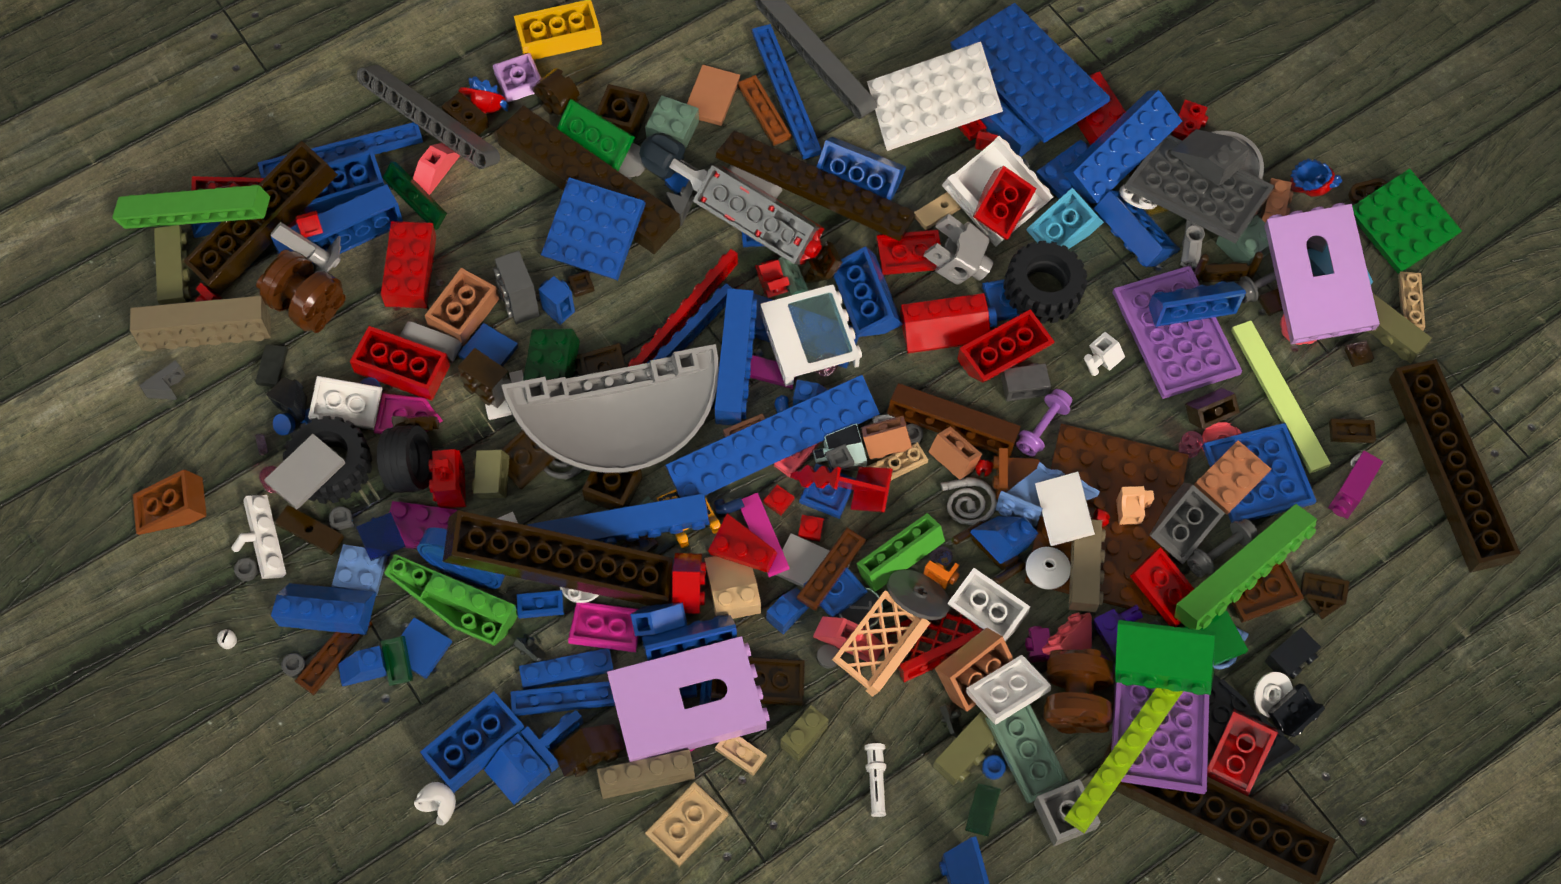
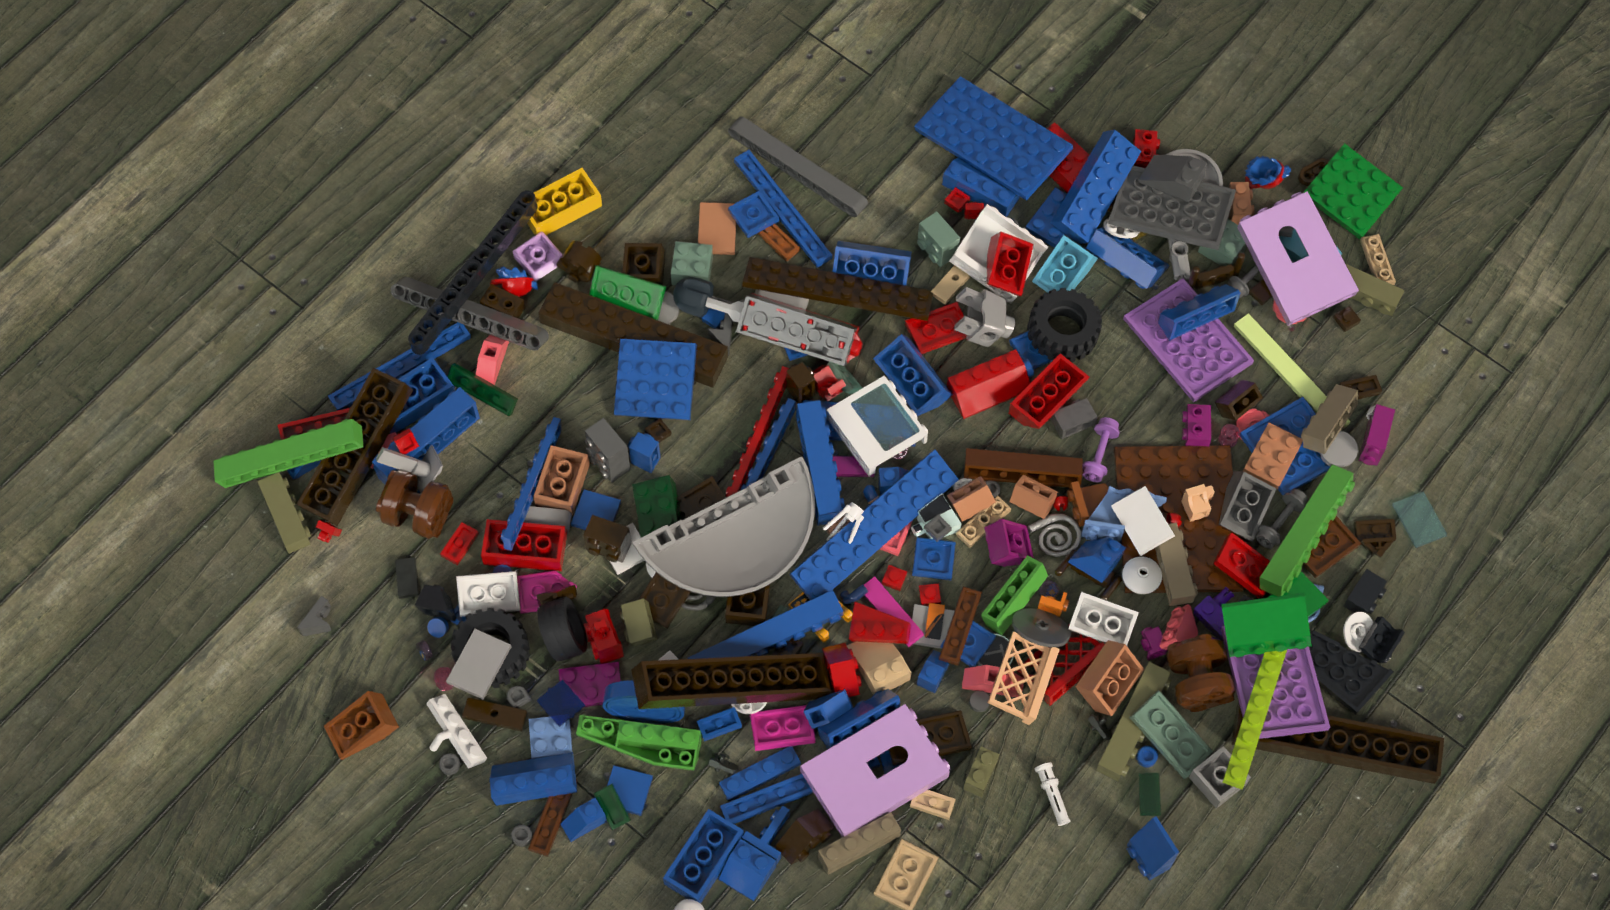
camera: 15 degrees left, 0 degrees up
dark tan brick [130,296,271,351] -> none
white hinge [217,629,237,649] -> none
red brick [381,221,436,308] -> none
red piece [790,465,893,512] -> none
dark brown slope [804,241,843,283] -> none
white plate [867,42,1003,151] -> none
white plate [966,655,1051,725] -> none
white brick [1084,332,1125,376] -> none
red slope [1207,709,1278,796] -> none
dark brown brick [1389,359,1521,573] -> none
none -> black beam [408,190,538,355]
none -> red plate [440,522,479,566]
none -> blue plate [501,417,562,551]
none -> blue tile [728,190,779,238]
none -> dark brown brick [786,362,815,404]
none -> white plant [823,502,864,544]
none -> sand green brick [917,212,960,268]
none -> sticker [925,603,945,640]
none -> magenta slope [984,519,1034,567]
none -> magenta brick [1182,404,1211,447]
none -> dark tan brick [1301,384,1358,454]
none -> light grey tile [1320,431,1358,468]
none -> clear light blue piece [1392,492,1447,548]

